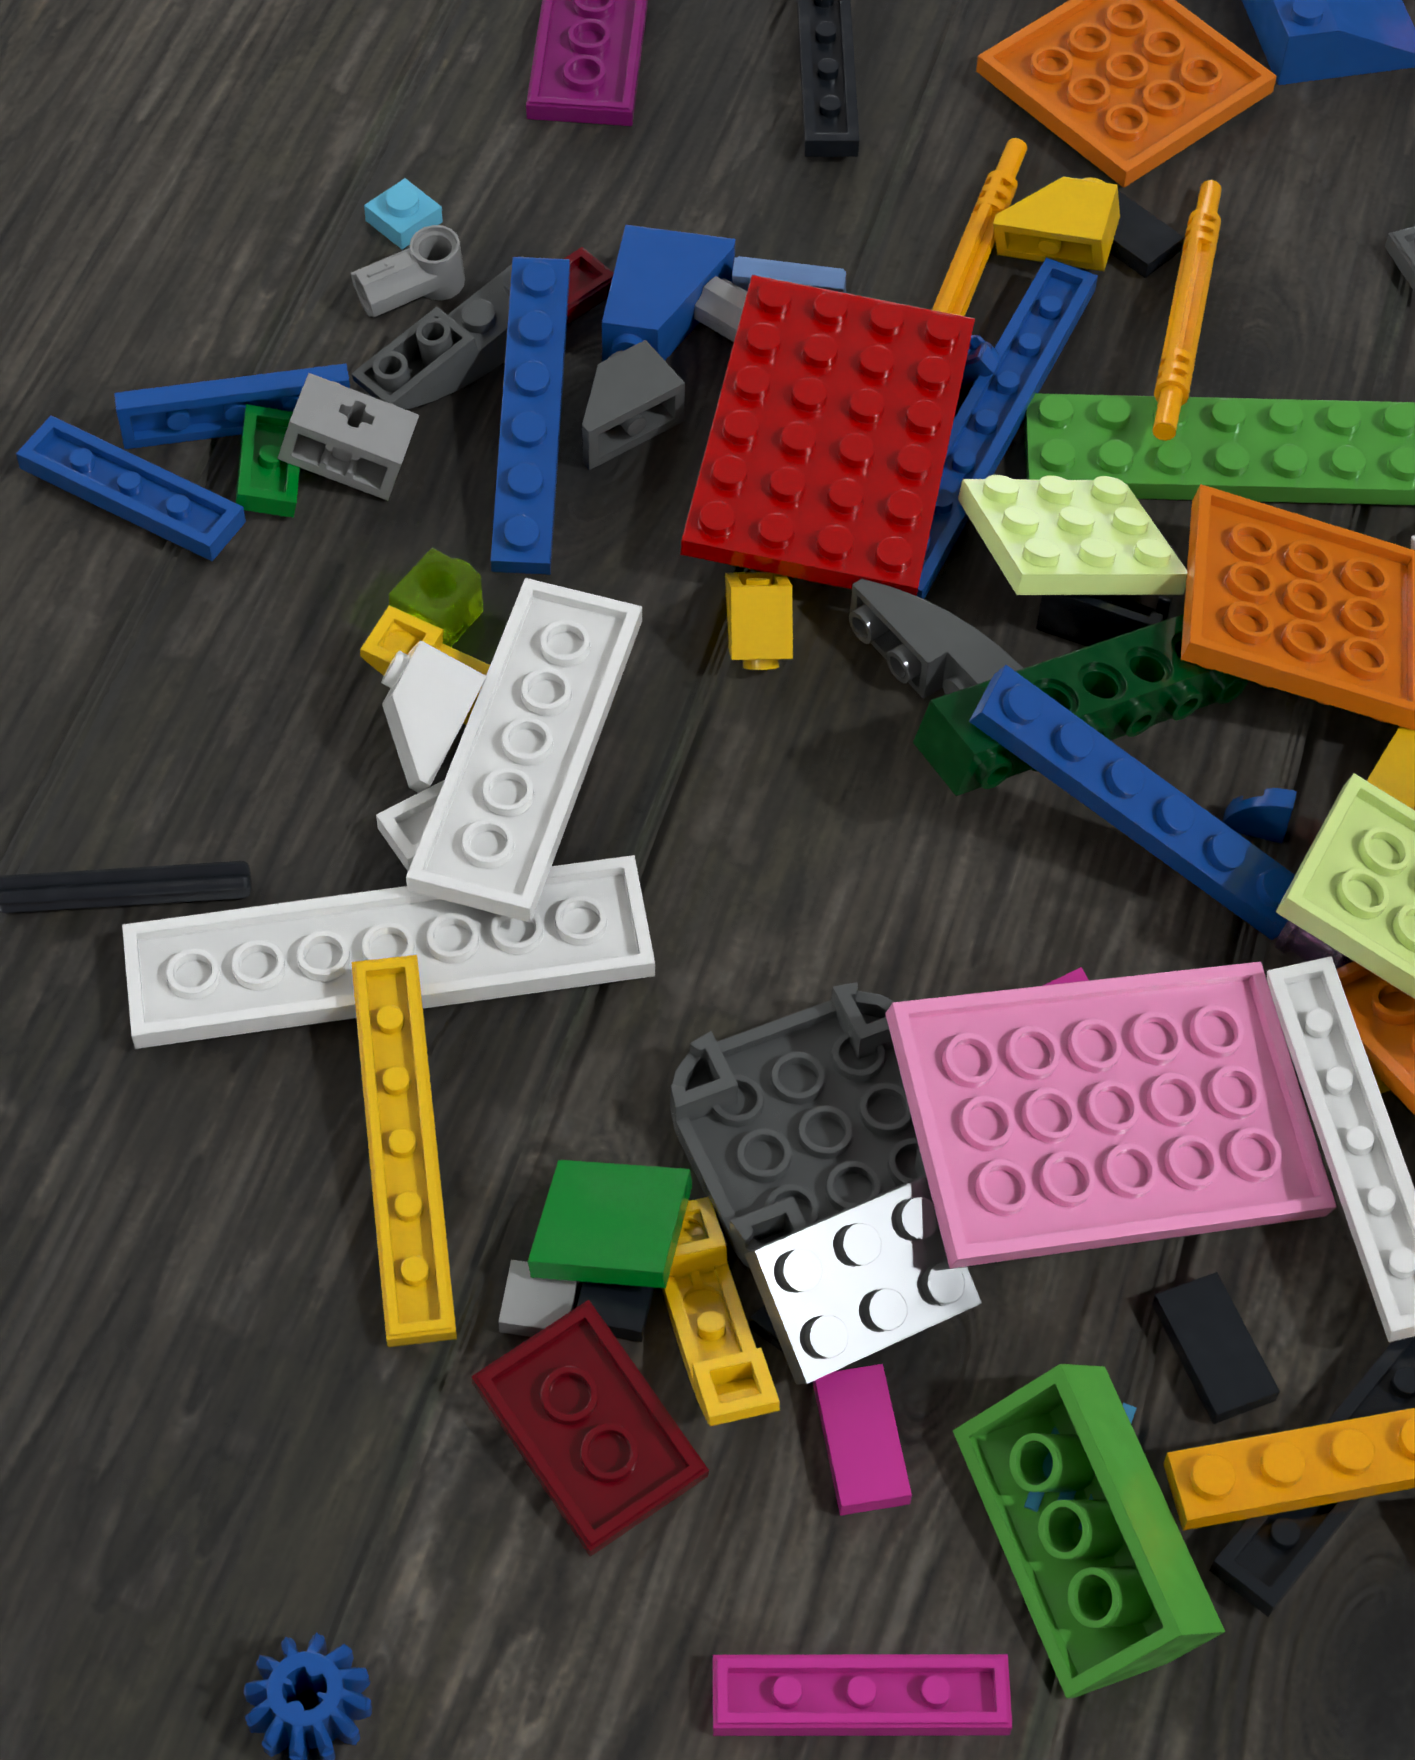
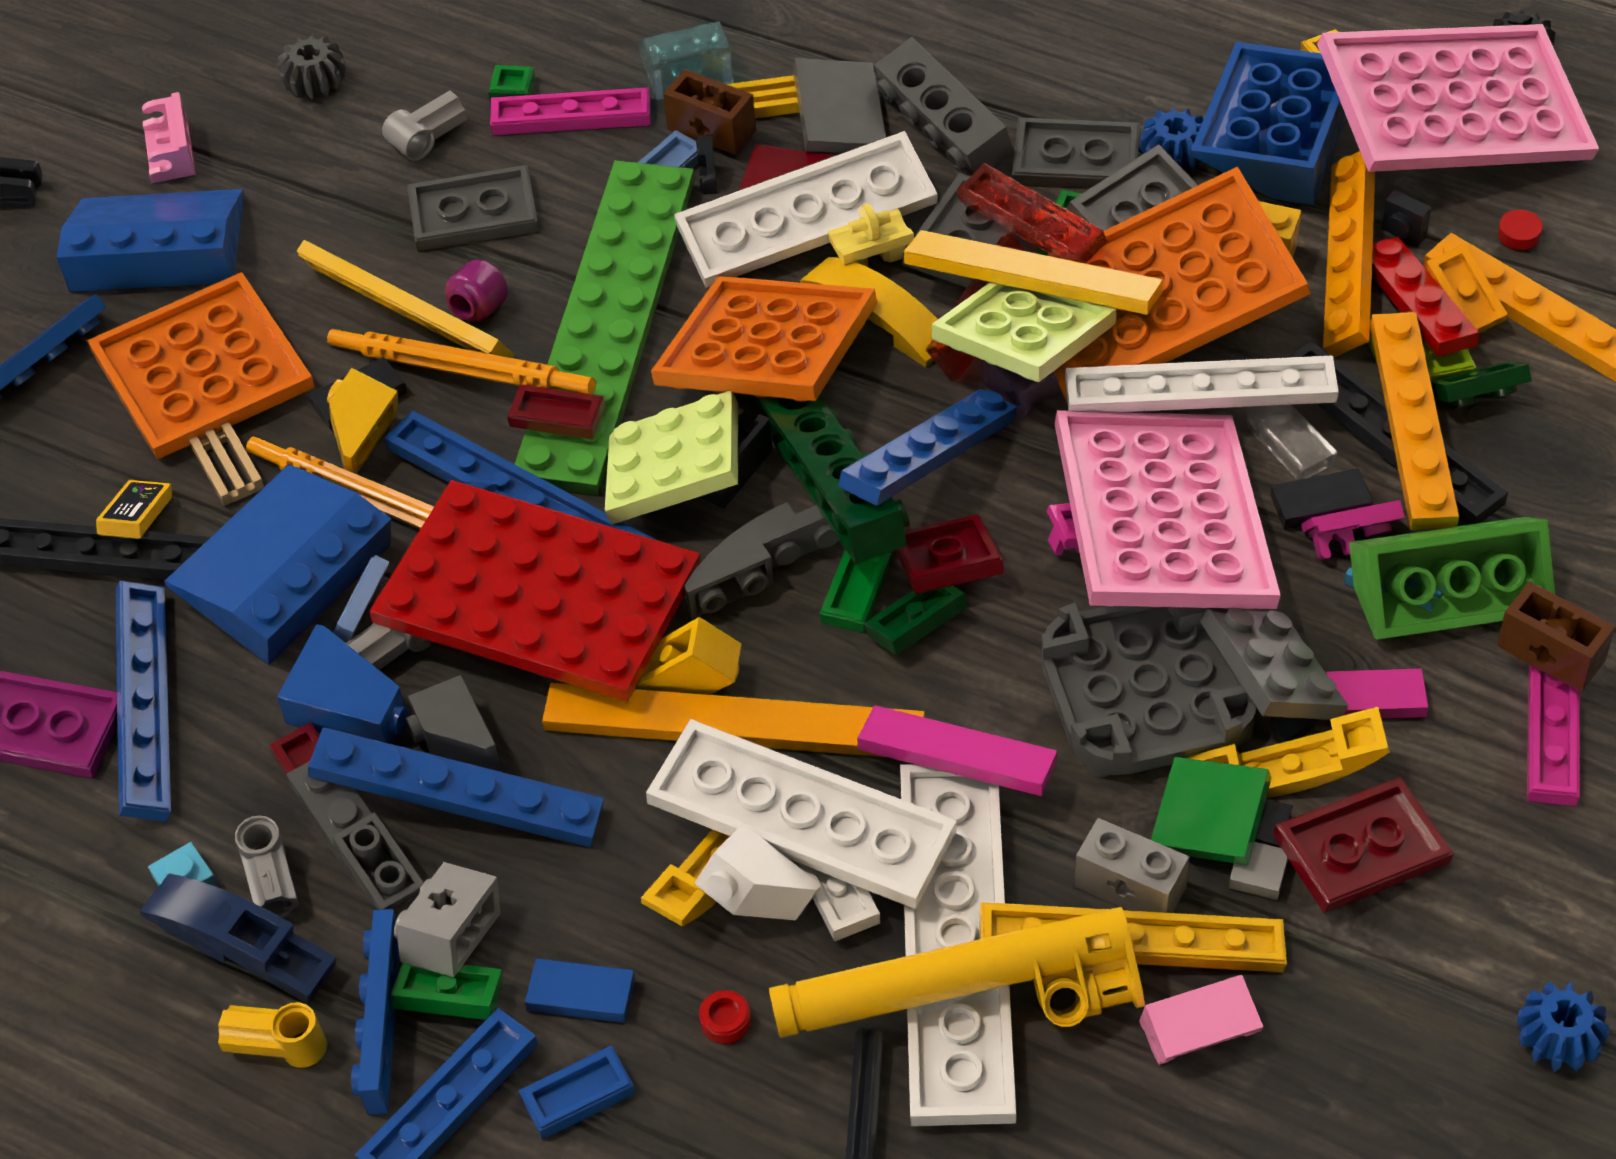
camera: 75 degrees left, 5 degrees down
clear neon green brick [388,548,483,647] -> none
blue tile [1222,788,1297,843] -> none
none -> tile [96,480,172,539]
none -> blue tile [116,581,171,821]
none -> dark blue slope [140,873,336,1004]
none -> blue slope [165,464,391,665]
none -> tan tile [189,422,264,506]
none -> yellow piece [218,1002,327,1068]
none -> yellow tile [296,240,514,358]
none -> magenta head [445,260,508,323]
none -> dark red tile [507,384,605,440]
none -> blue tile [518,1045,636,1140]
none -> blue tile [525,959,636,1023]
none -> light orange tile [542,683,925,757]
none -> red tile [699,990,751,1044]
none -> yellow piece [769,907,1145,1038]
none -> green tile [819,550,891,633]
none -> dark pink tile [857,705,1057,796]
none -> dark green plate [865,585,968,656]
none -> dark red tile [895,514,1004,594]
none -> light grey brick [1075,818,1189,913]
none -> bright pink hinge [1139,975,1263,1065]
none -> clear plate [1246,405,1337,480]
none -> dark pink plate [1301,500,1405,561]
none -> reddish brown brick [1497,581,1616,692]

